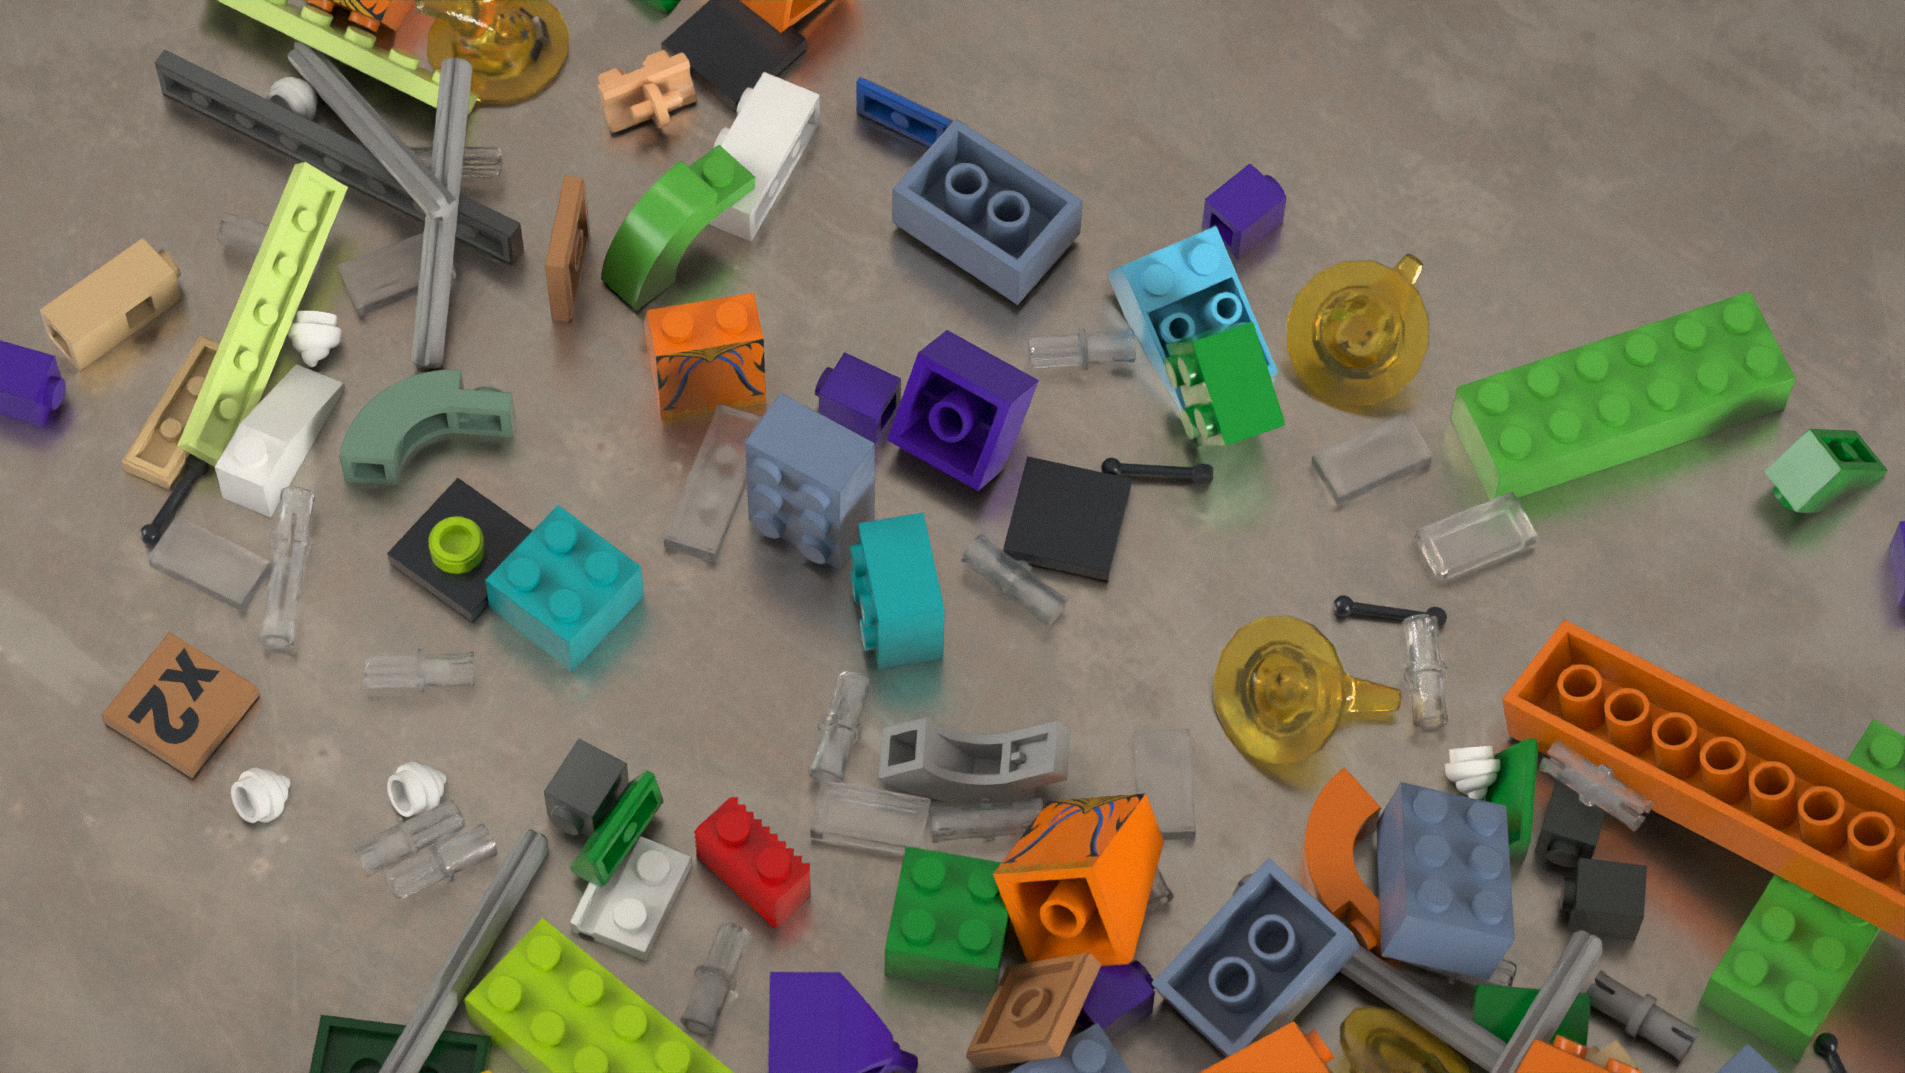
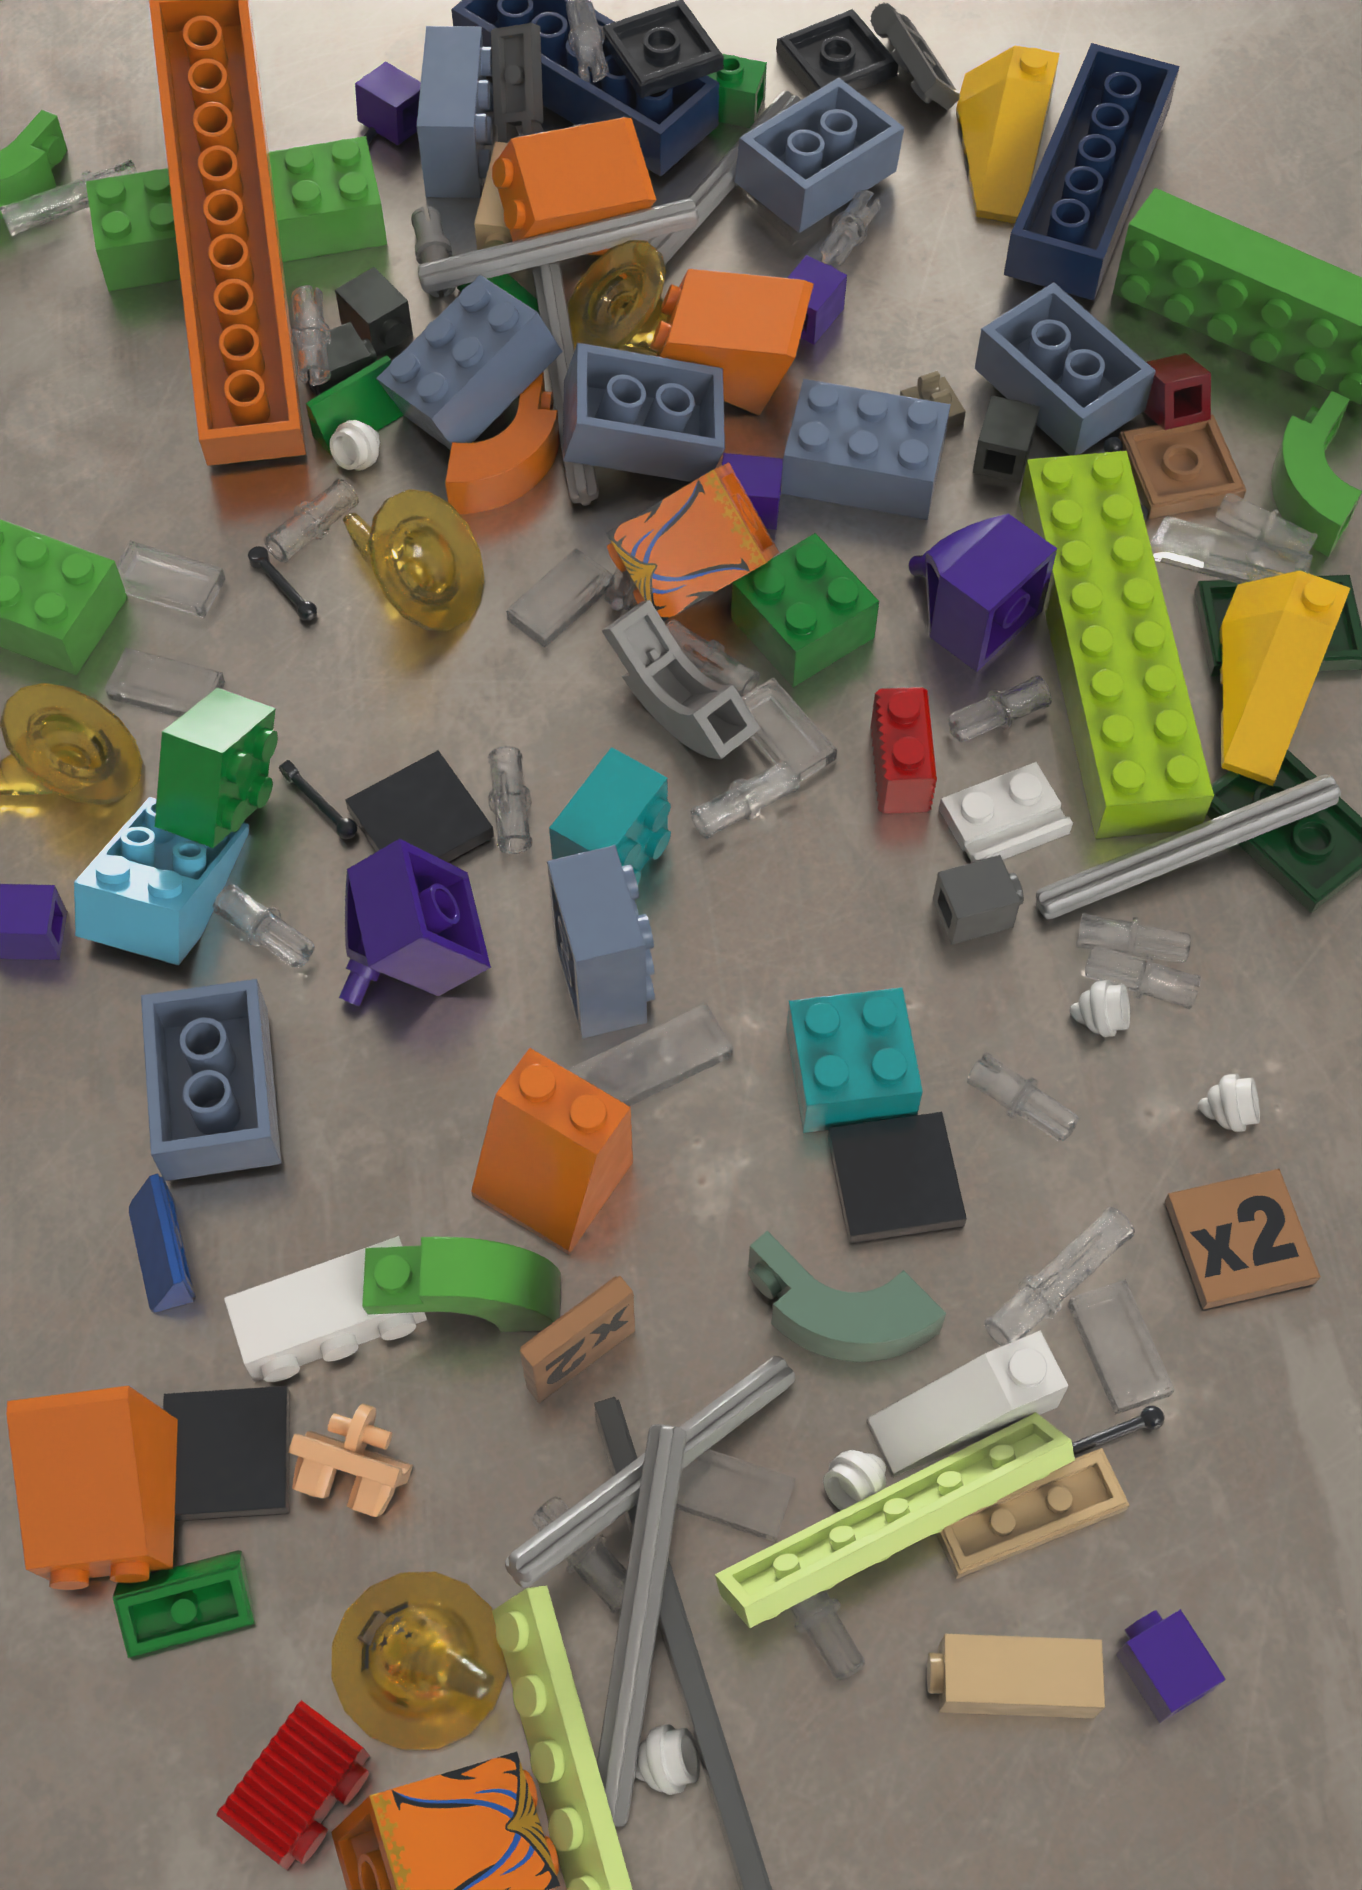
camera: 135 degrees left, 0 degrees up
lime tile [429,516,485,574] -> none
green slope [569,770,664,888] -> none
dark purple brick [815,352,901,446] -> none
medium nougat tile [965,952,1101,1069] -> none

